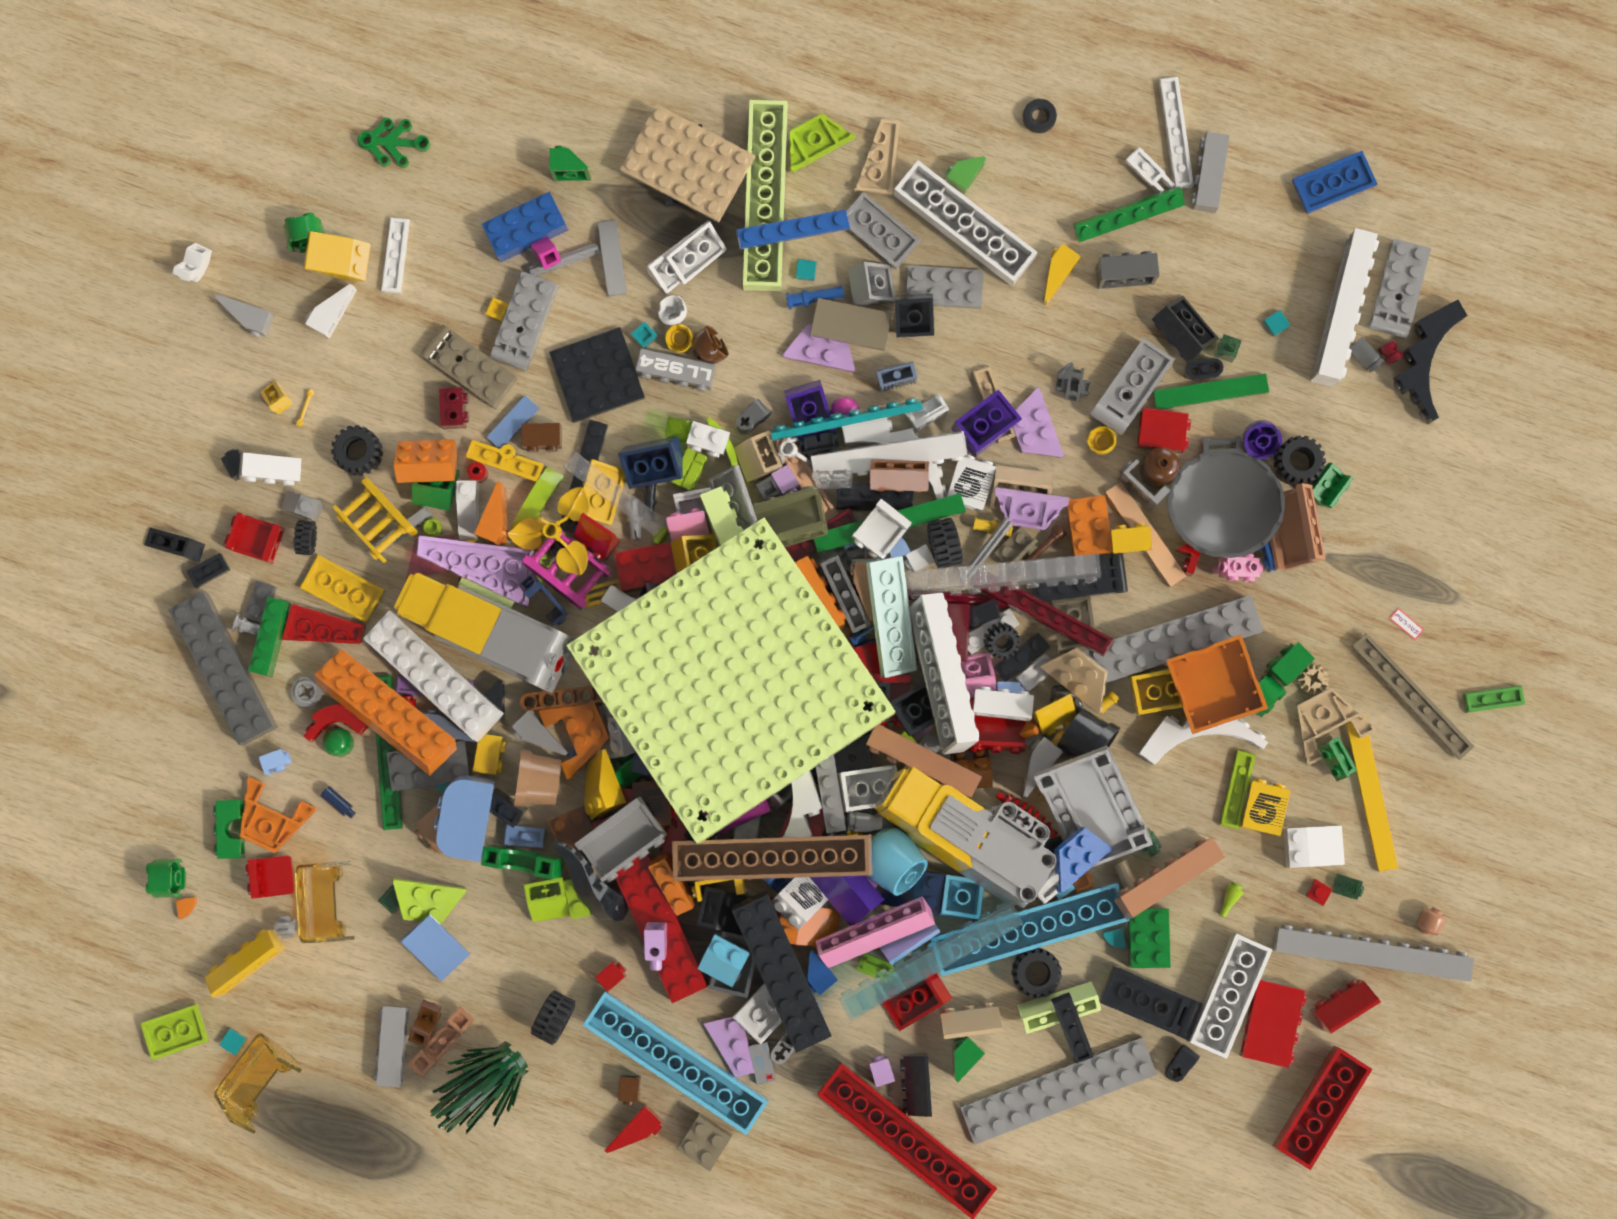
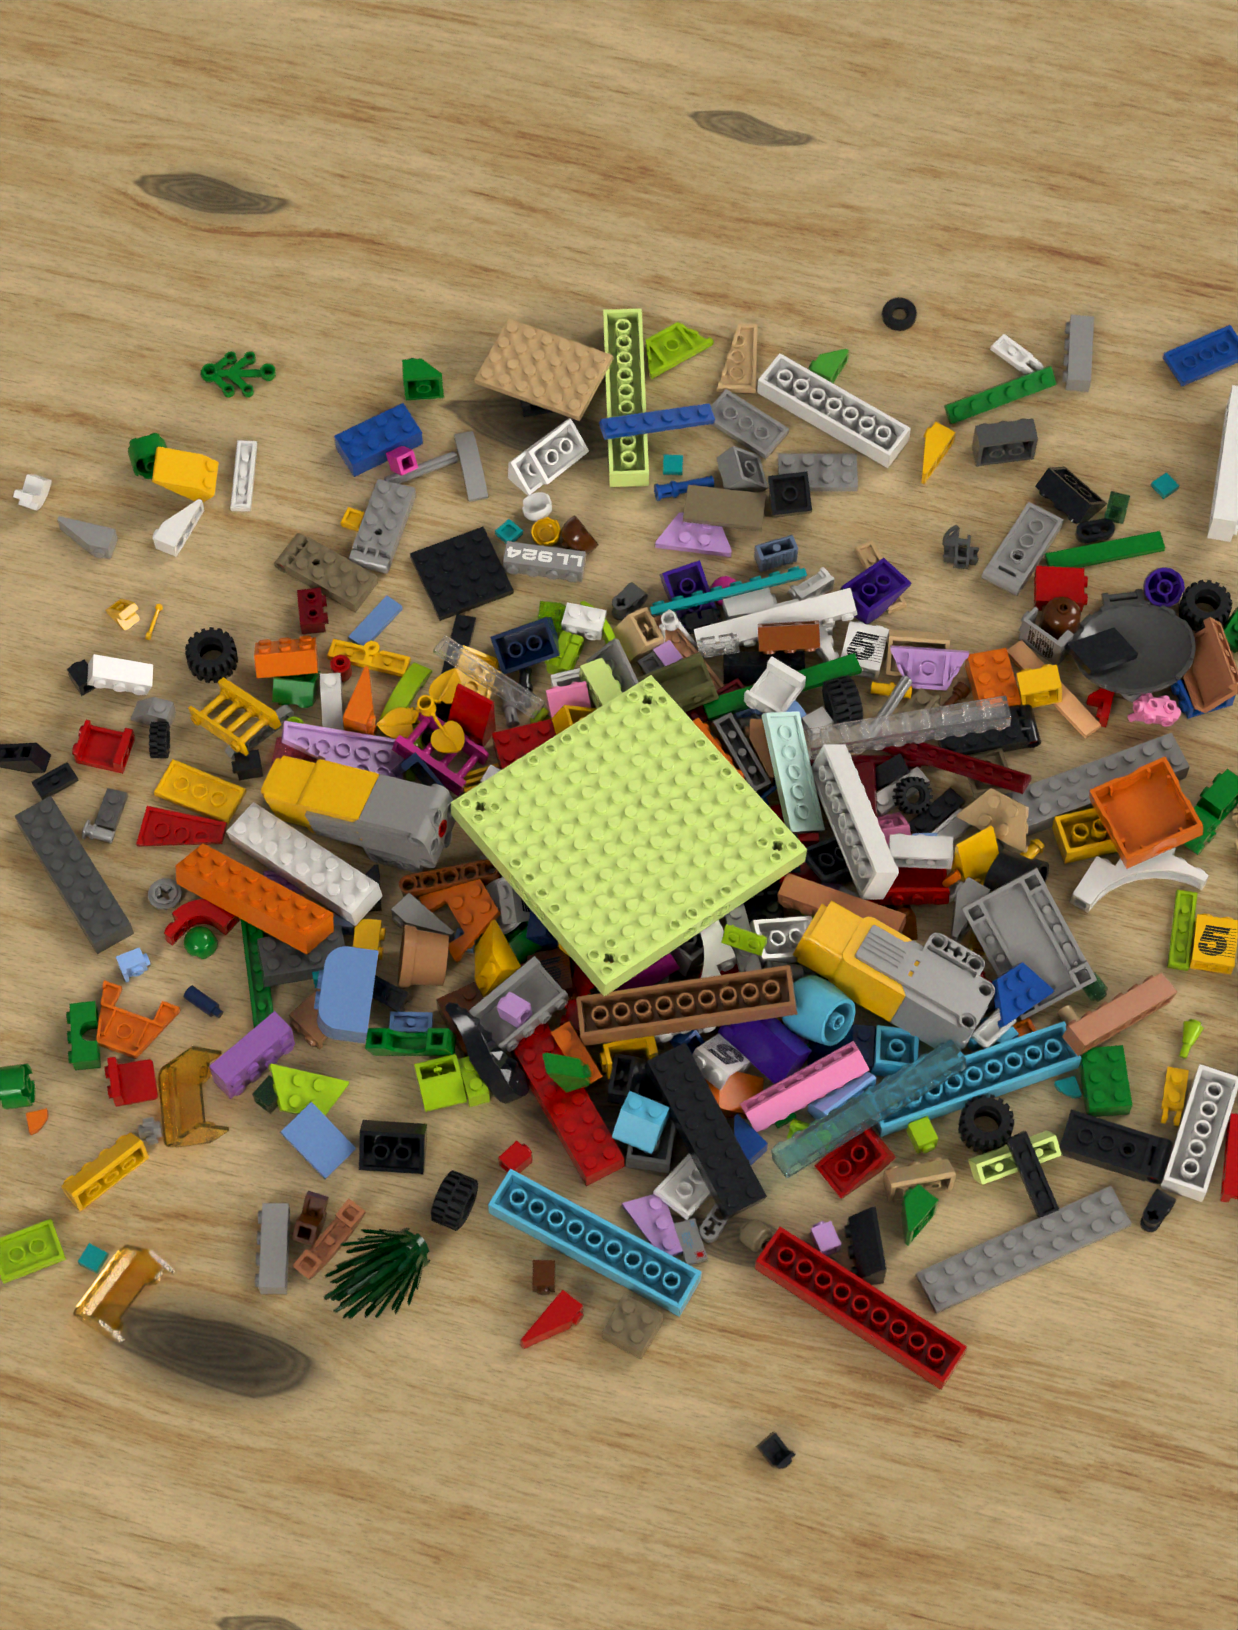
camera: 10 degrees left, 20 degrees down
green brick [248,597,291,678] -> none
reddish brown brick [522,423,562,452] -> none
lavender torso [644,922,667,970] -> none
lavender wing [1013,388,1064,458] -> none
yellow hair [1087,426,1116,455] -> none
white tile [1158,77,1194,189] -> none
none -> medium lavender brick [209,1011,295,1099]
none -> black brick [231,749,263,781]
none -> black slope [359,1120,427,1174]
none -> lavender brick [497,991,533,1028]
none -> green slope [542,1053,592,1093]
none -> lime hinge [721,924,768,956]
none -> dark tan head [740,1219,772,1252]
none -> lime brick [906,1116,938,1154]
none -> black tile [1065,627,1138,675]
none -> yellow hinge [1160,1066,1189,1126]

